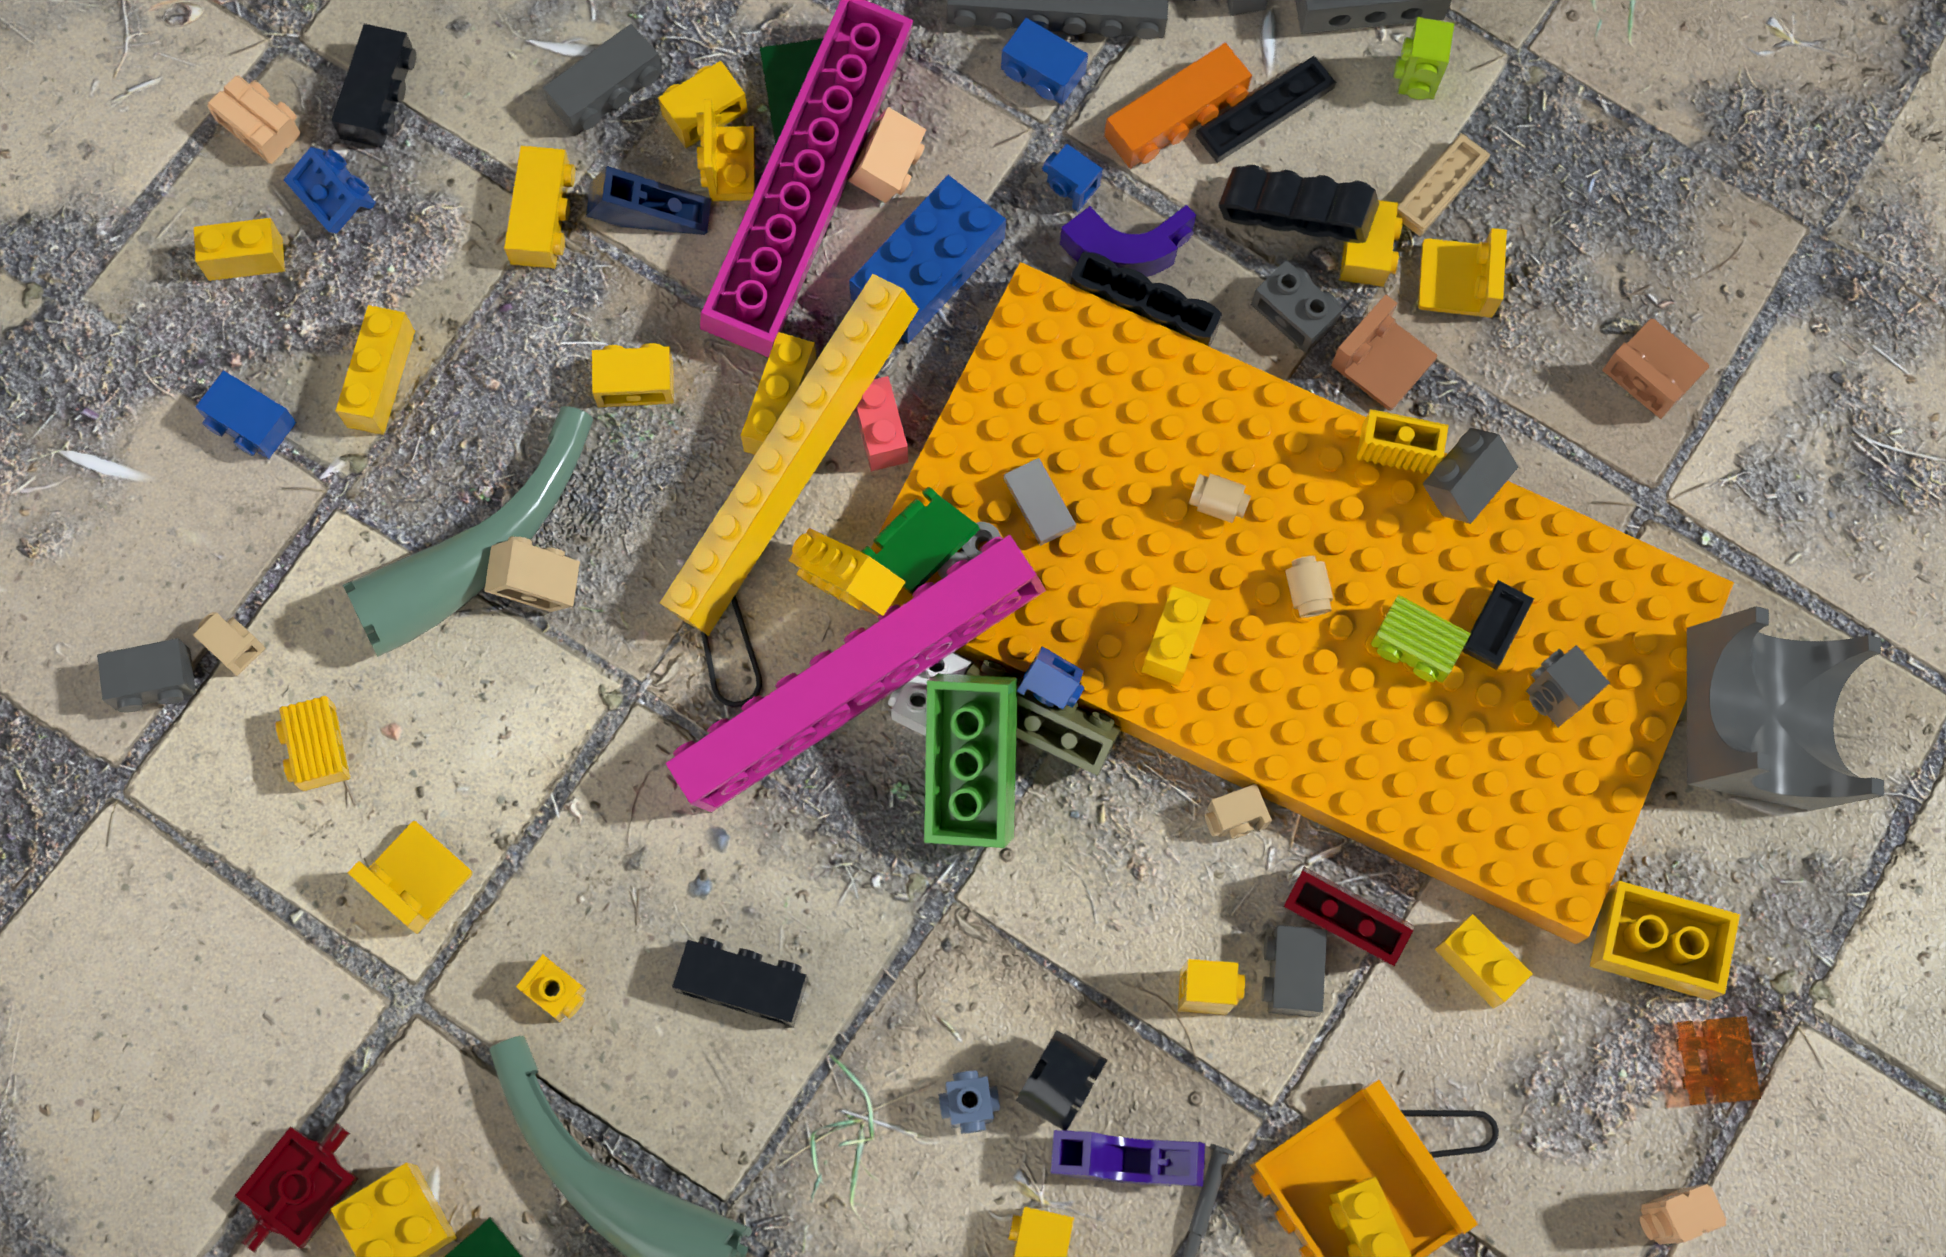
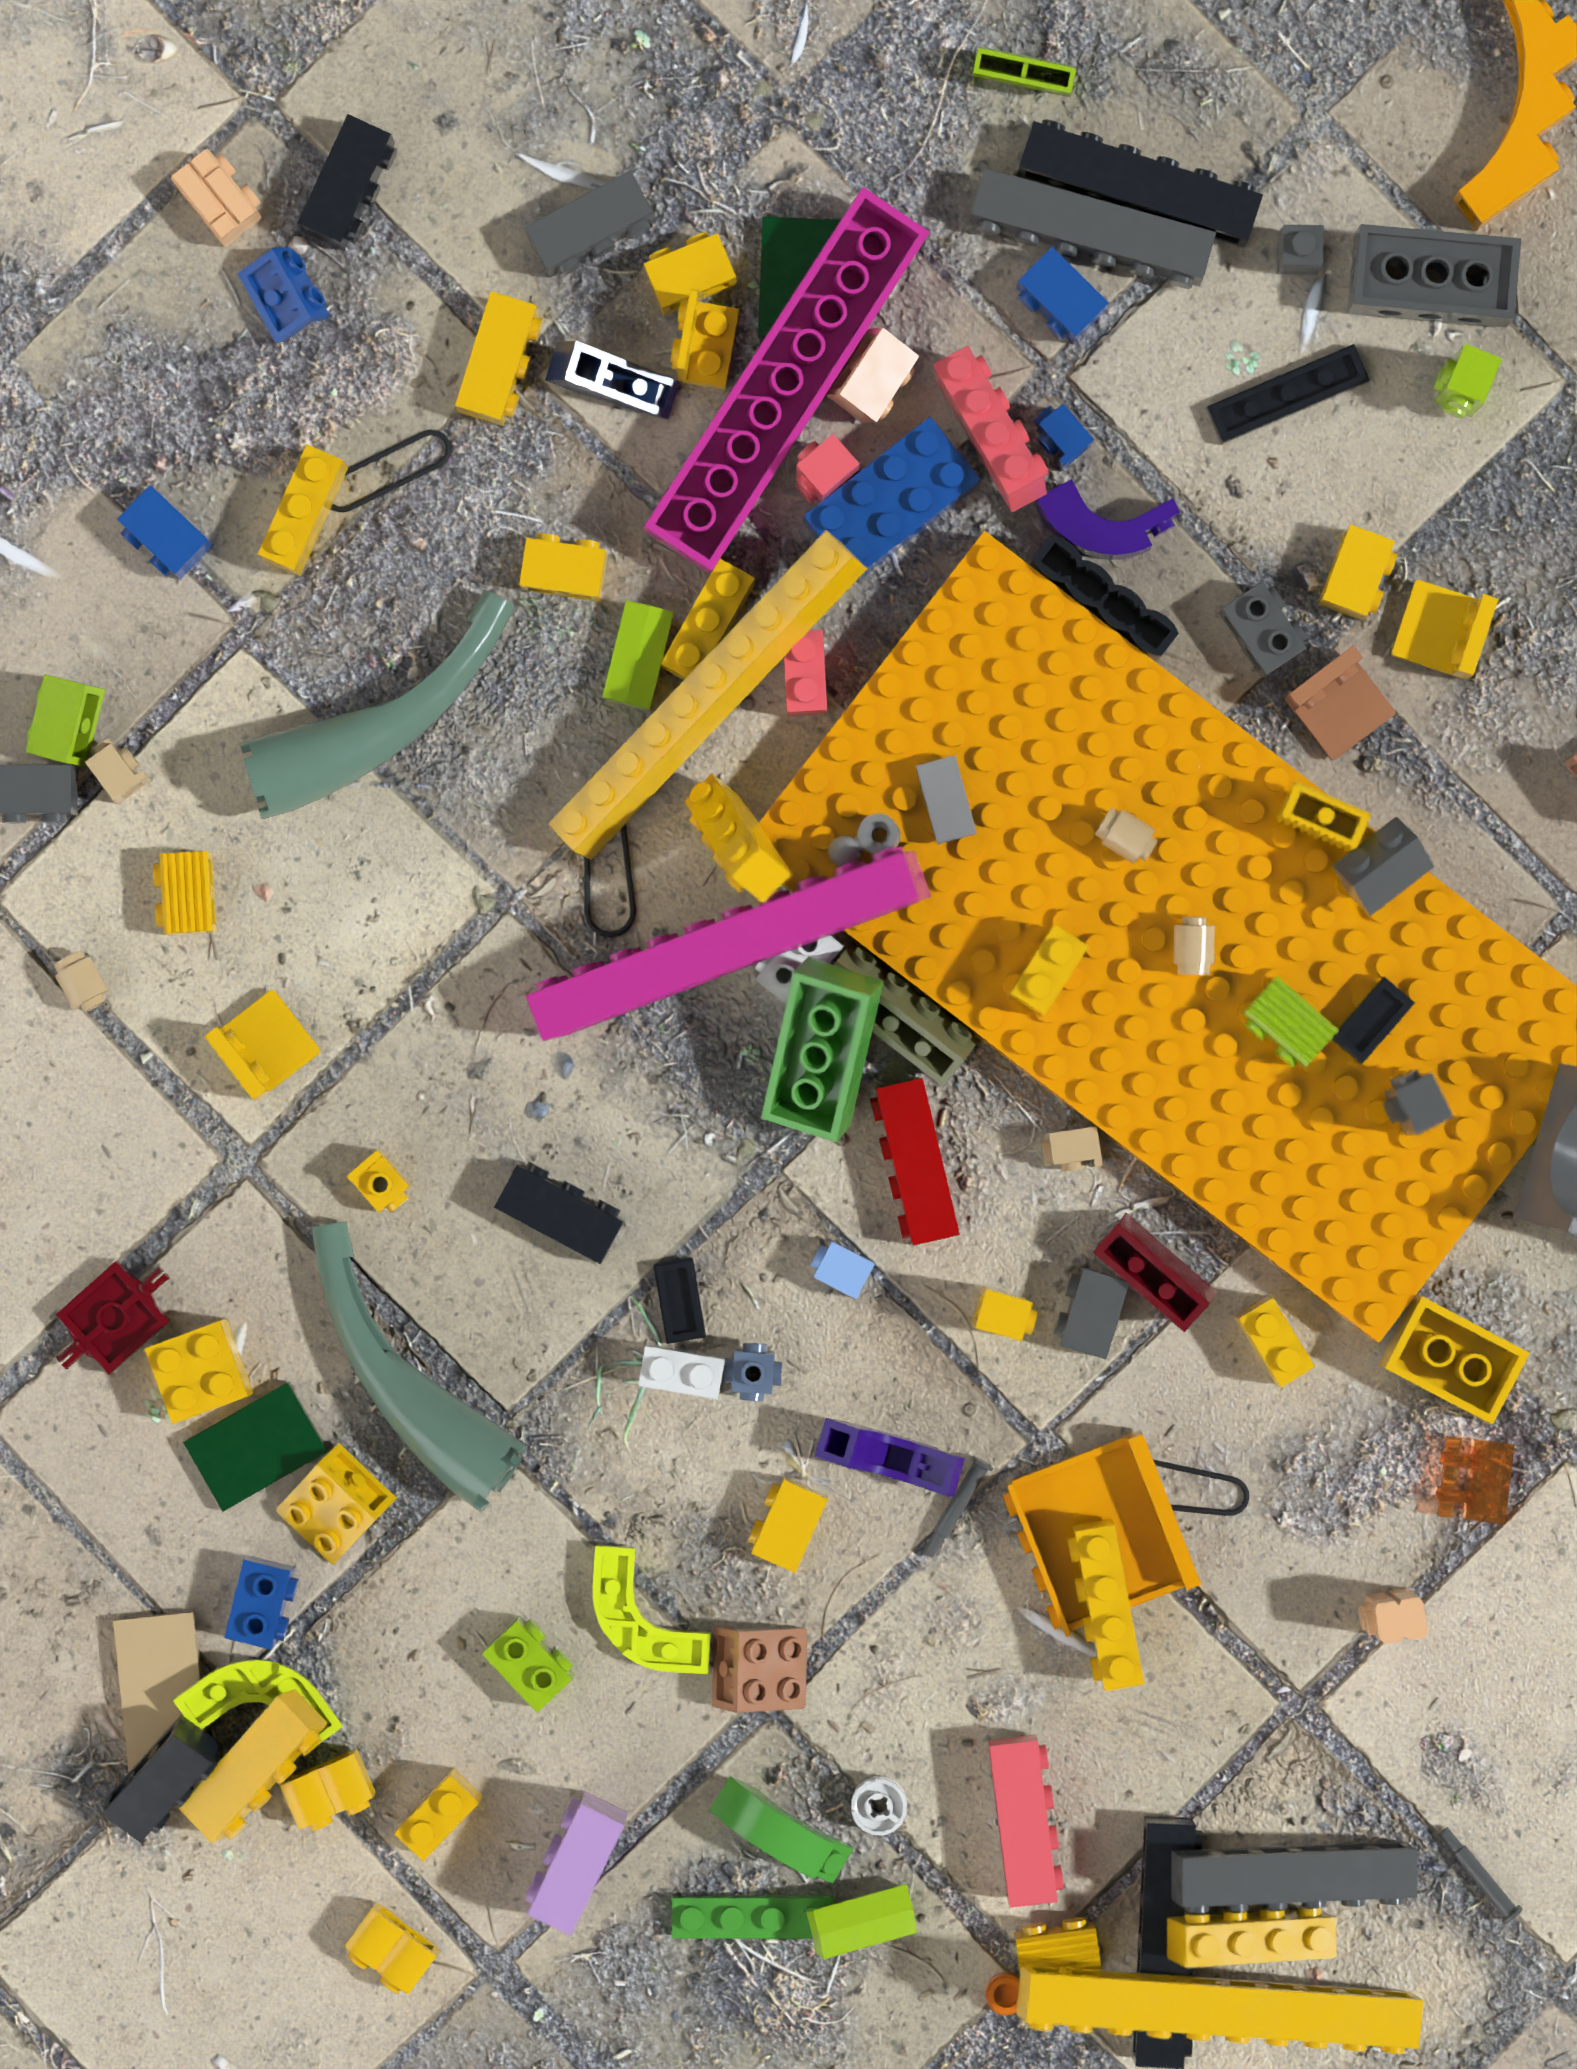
camera: 15 degrees right, 15 degrees up
yellow brick [194,218,285,281] -> none
tan brick [484,537,580,612] -> none
green piece [861,487,980,594] -> none
black brick [1016,1030,1108,1131] -> none
brick [1017,646,1085,709] -> none
orange brick [1104,42,1252,169] -> none
black brick [1218,164,1380,243] -> none
tan plate [1397,133,1491,237] -> none
none -> lime brick [25,674,105,767]
none -> tan brick [53,950,109,1013]
none -> black piece [330,429,452,513]
none -> lime piece [602,600,674,710]
none -> white brick [638,1343,725,1400]
none -> black tile [653,1258,706,1344]
none -> coral brick [795,434,860,504]
none -> light blue brick [810,1240,875,1299]
none -> red brick [870,1078,960,1246]
none -> coral brick [933,346,1049,513]

